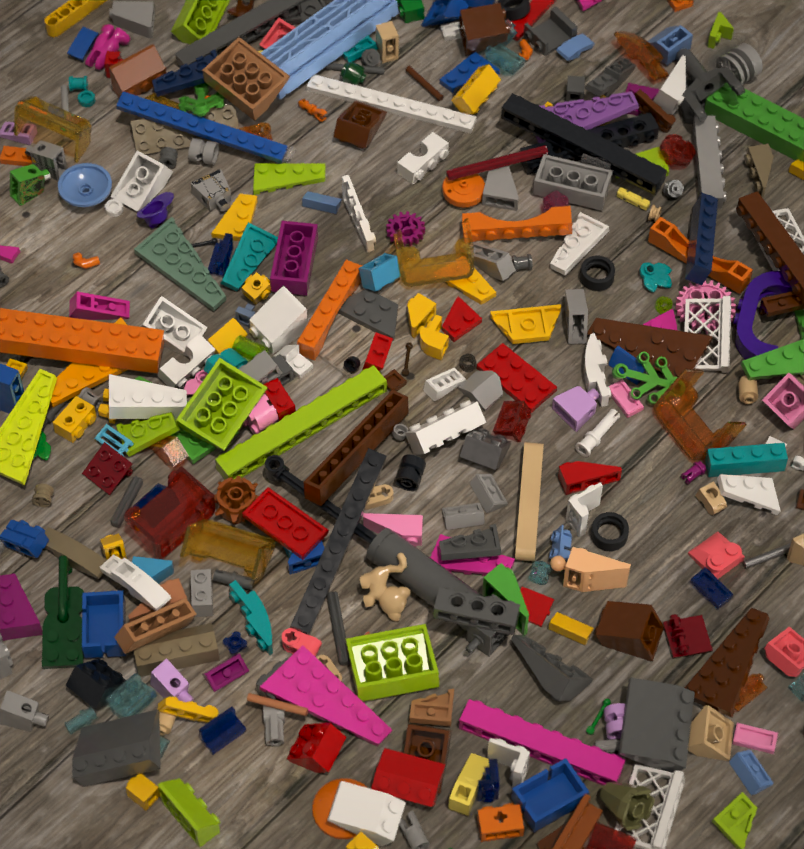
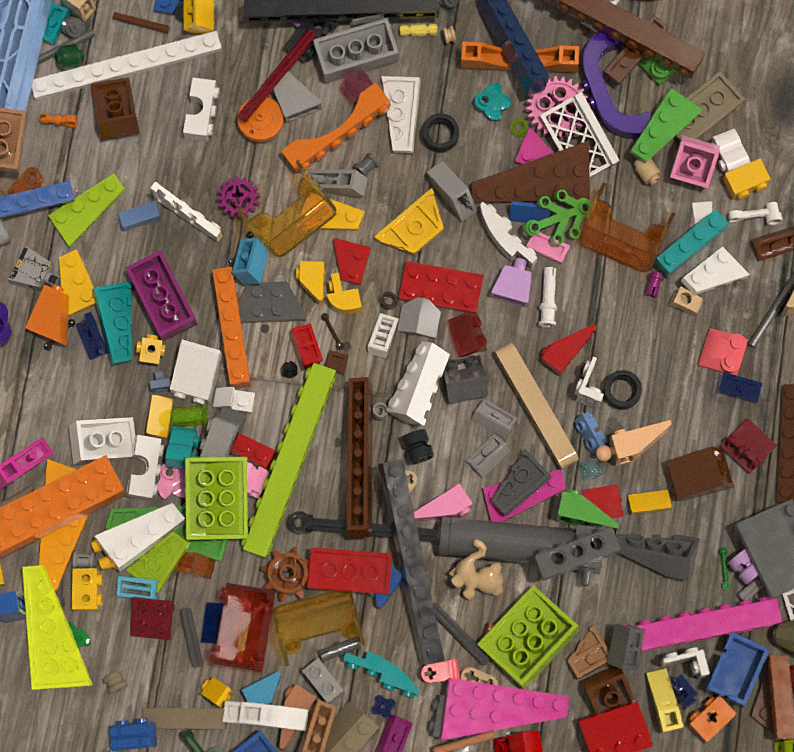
camera: 30 degrees left, 20 degrees up
sand green wing [134,217,226,311] -> none
none -> orange slope [25,284,69,346]
none -> dark grey hinge [607,623,645,670]

